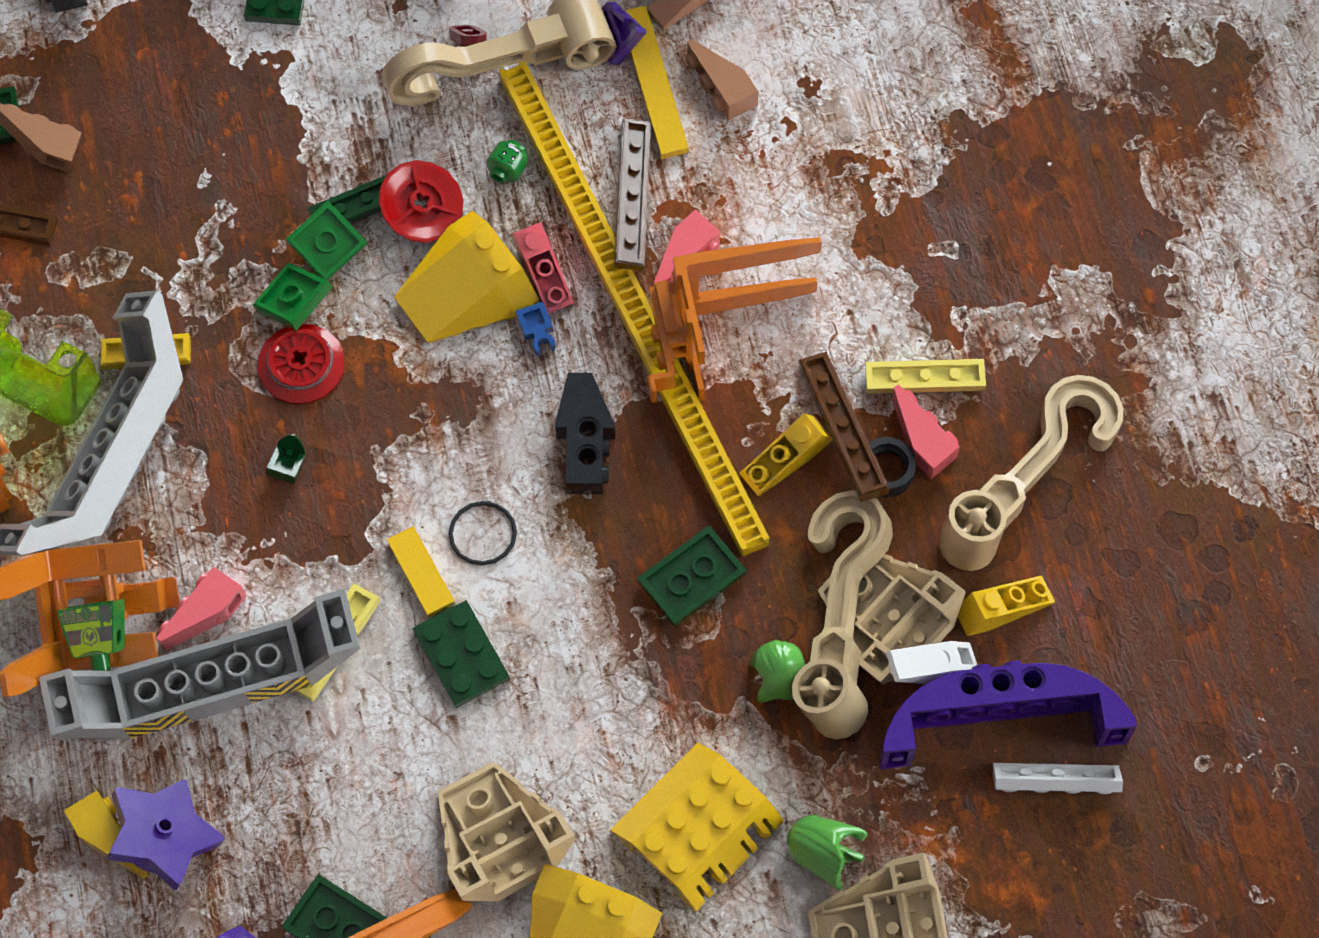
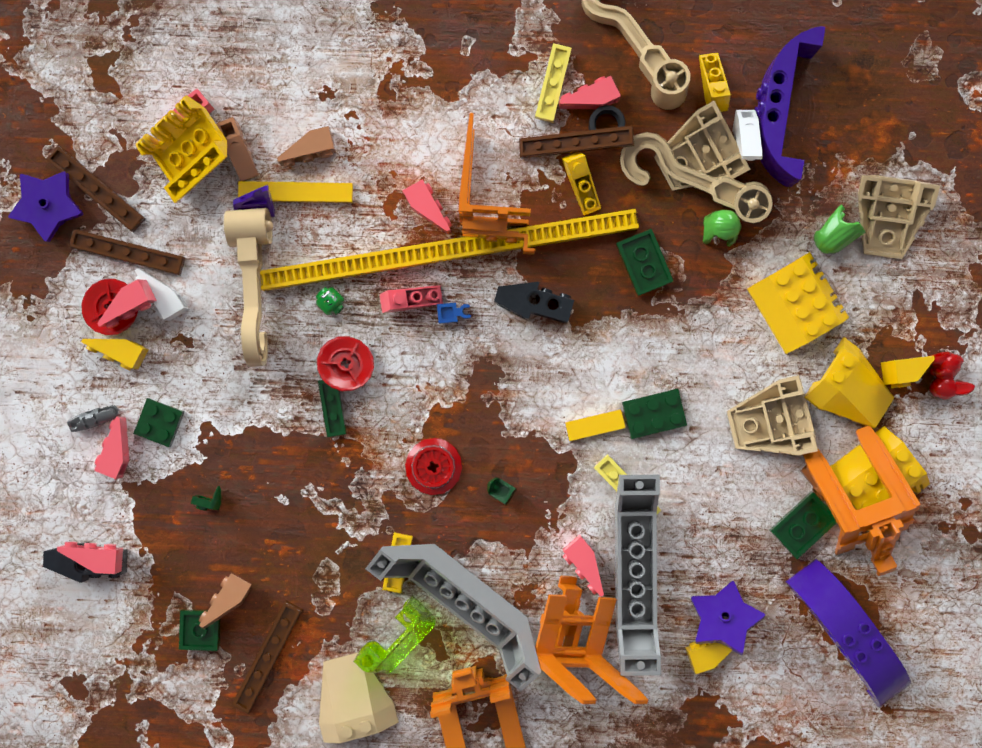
camera: 75 degrees left, 20 degrees up
torso [57,599,125,671] -> none
green tile [252,262,332,331] -> none
green tile [285,201,368,281] -> none
yellow wedge [394,210,540,344] -> none
black piece [448,501,517,566] -> none
dark red plate [449,24,487,47] -> none
tile [614,118,651,271] -> none
white plate [992,763,1123,794] -> none
none -> dark green plate [191,486,222,511]

